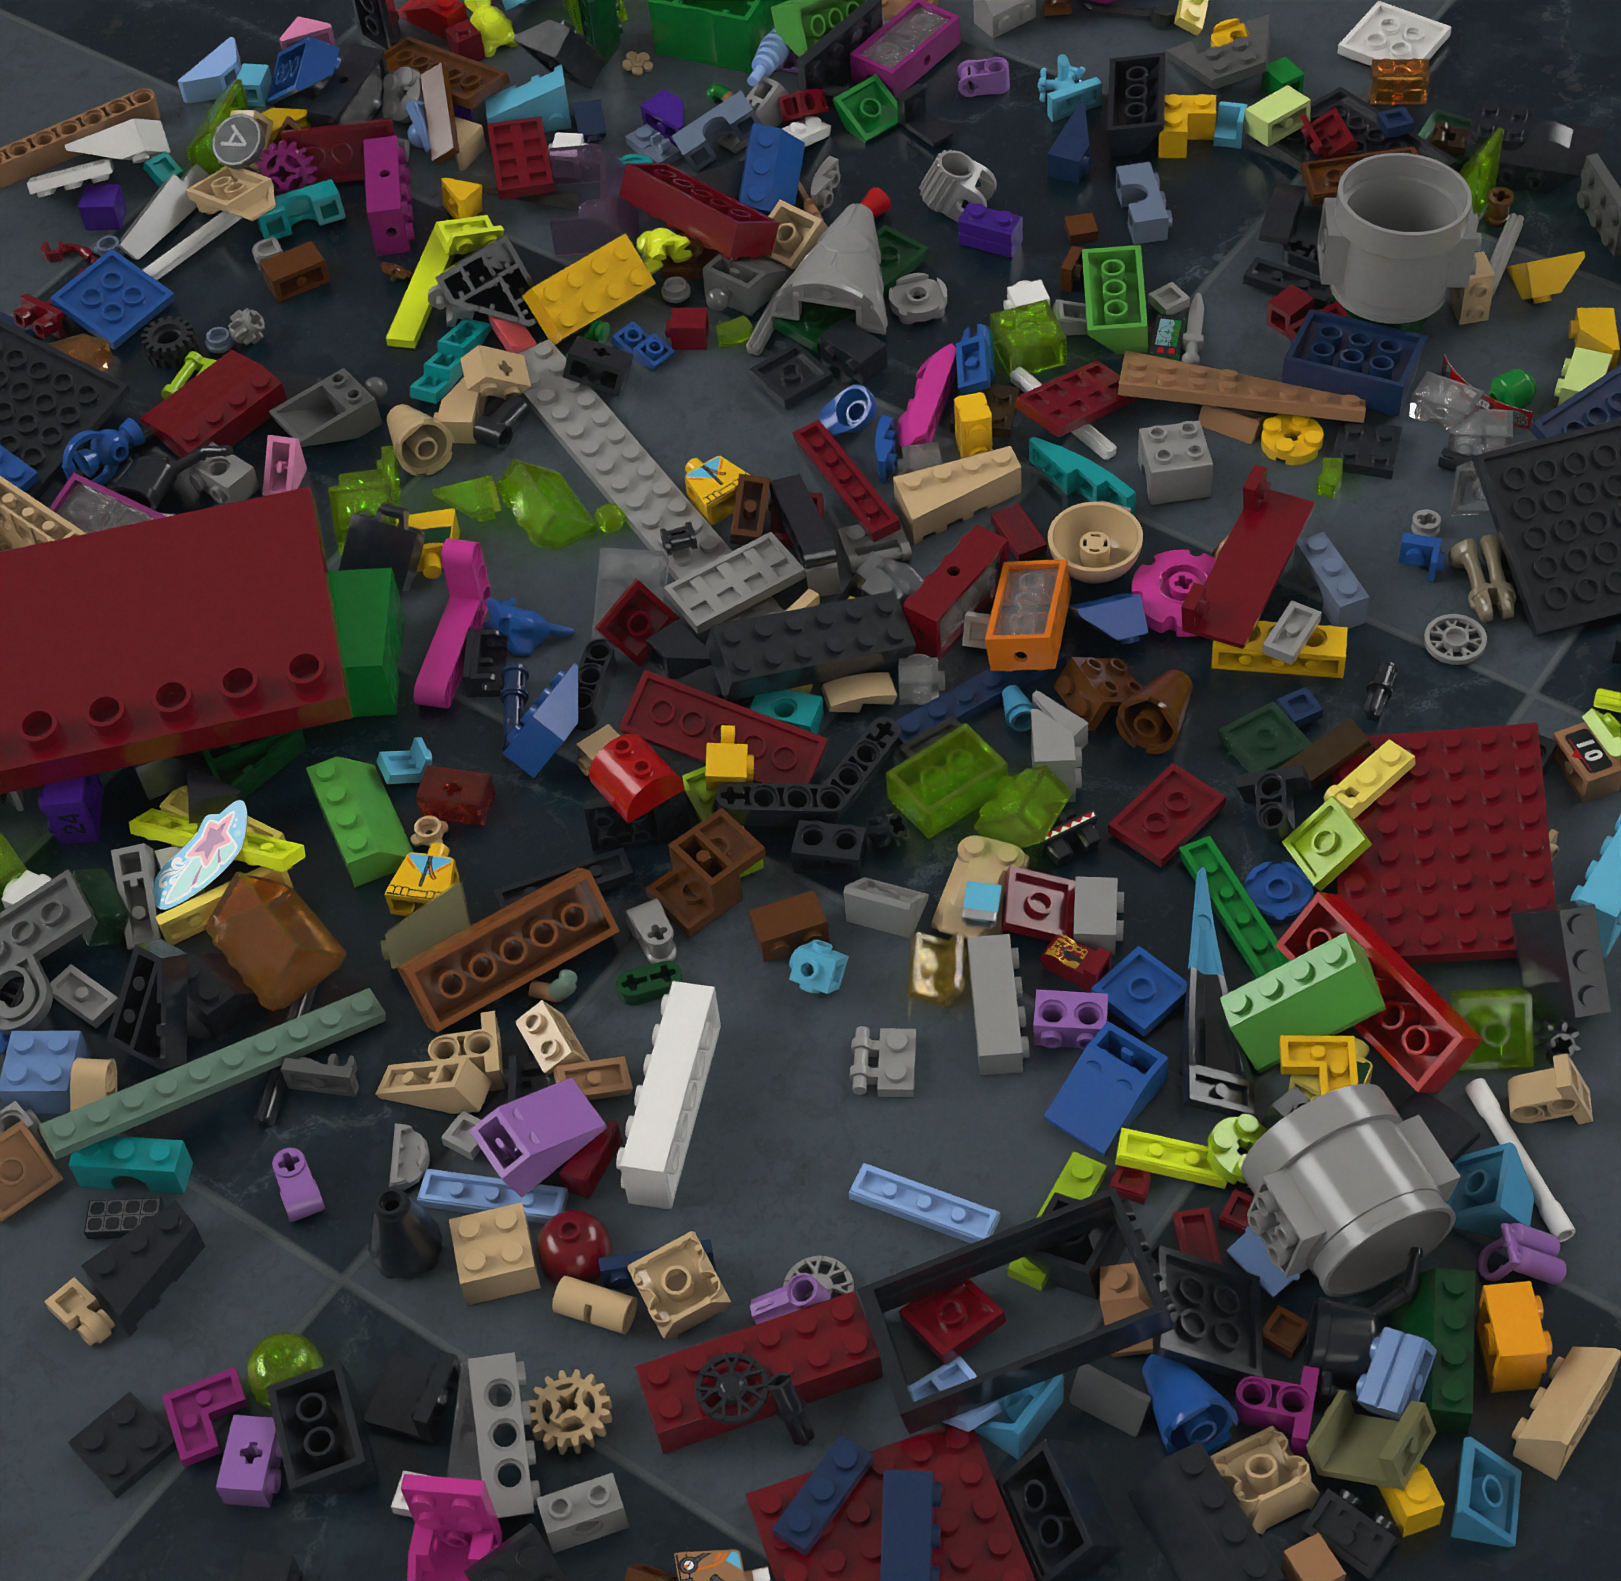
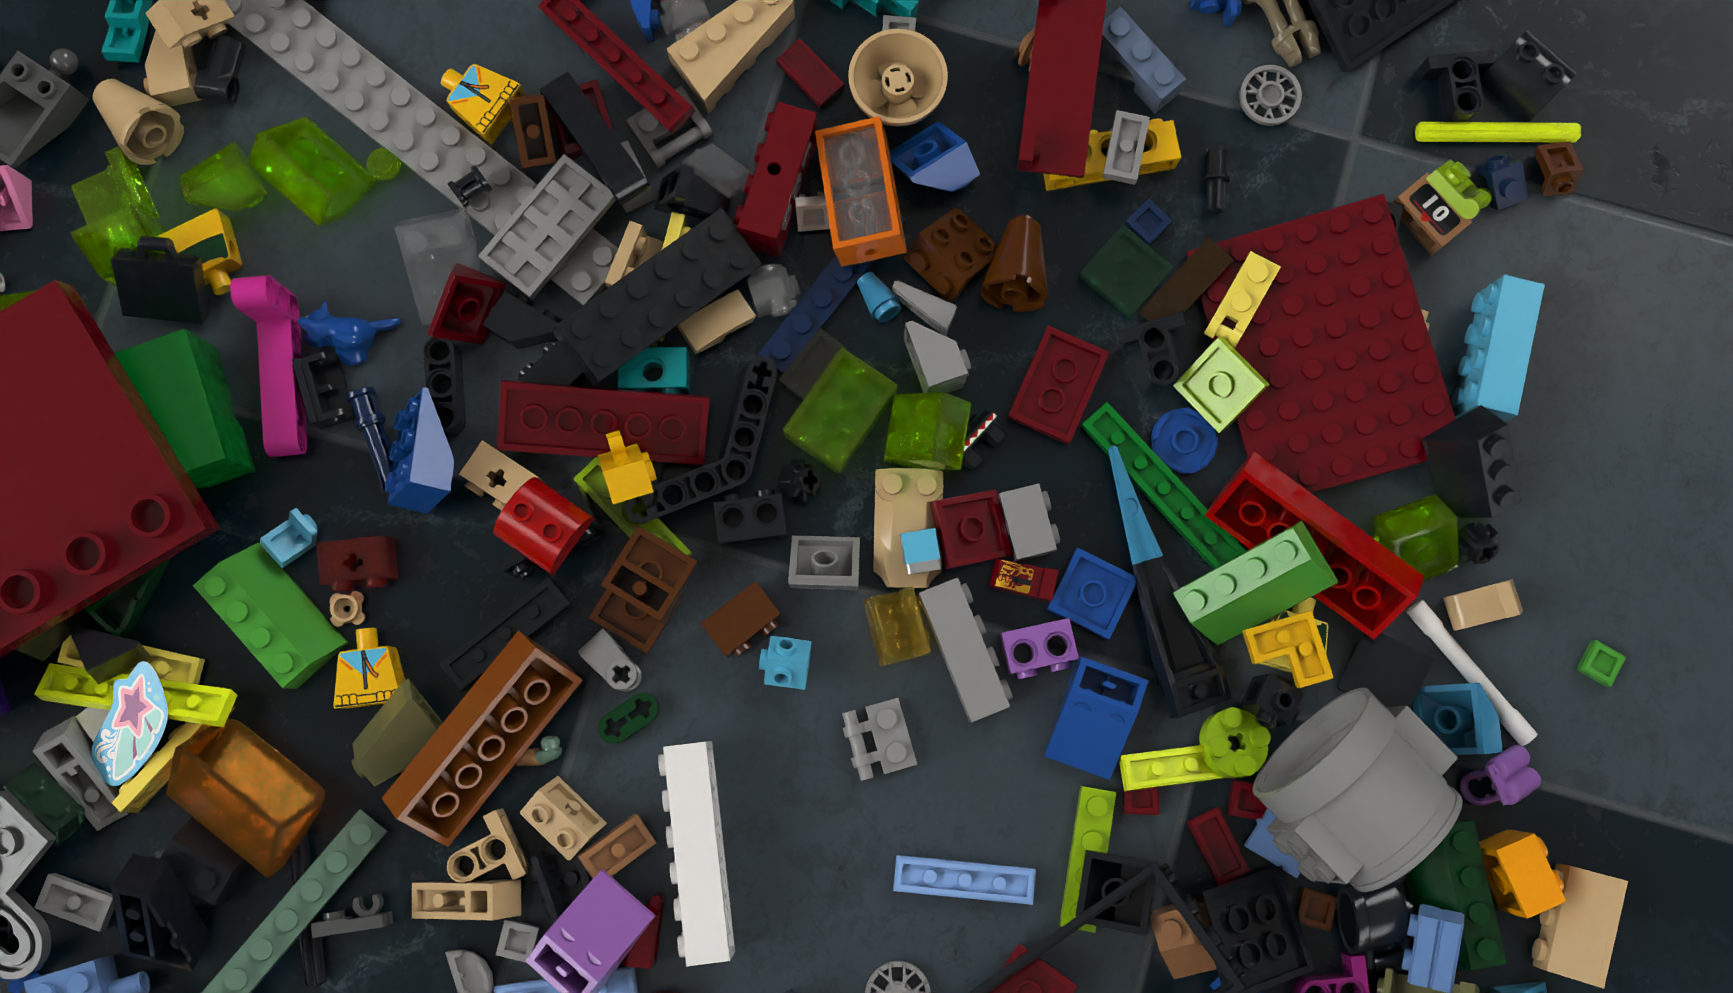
camera: 25 degrees left, 30 degrees up
dark pink piece [1131,550,1217,637] -> none

